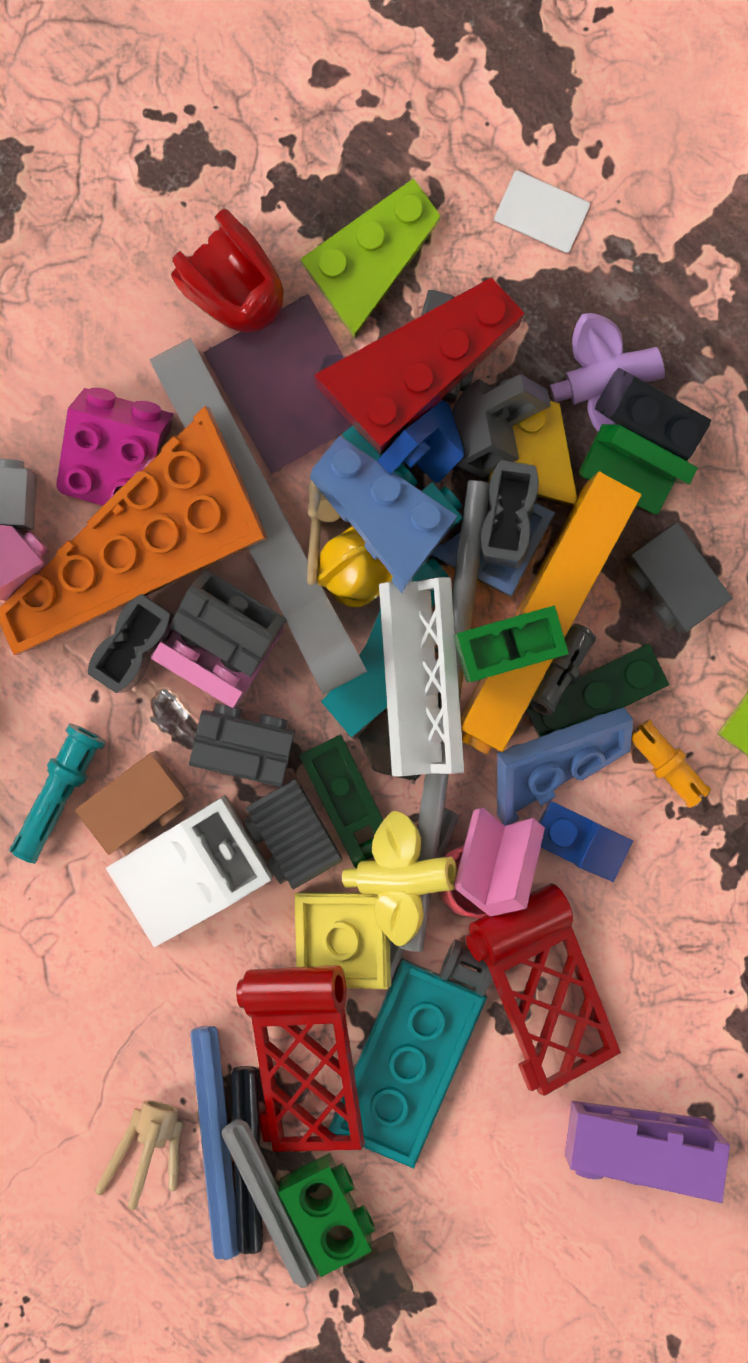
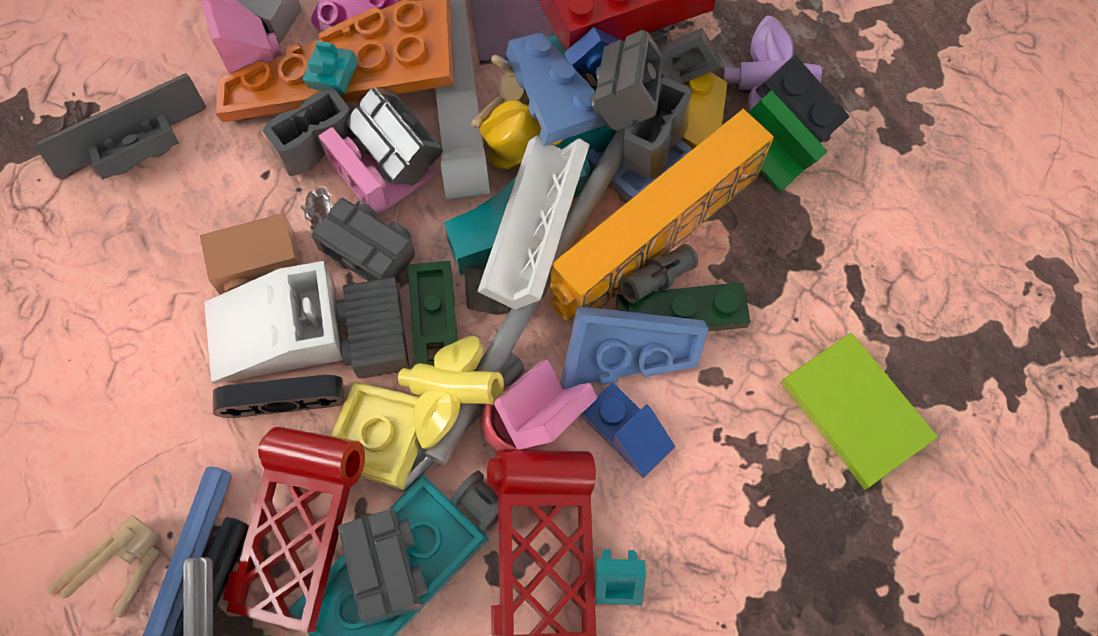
camera: 20 degrees right, 20 degrees down
teal pin [9,723,106,864] -> none
green brick [453,605,569,683] -> none
dark grey brick [624,522,733,633] -> none
light orange pin [631,719,711,808] -> none
none -> black beam [213,375,344,418]
none -> teal tile [302,41,358,95]
none -> dark grey brick [337,509,428,625]
none -> dark grey brick [591,30,664,131]
none -> teal tile [595,549,646,605]

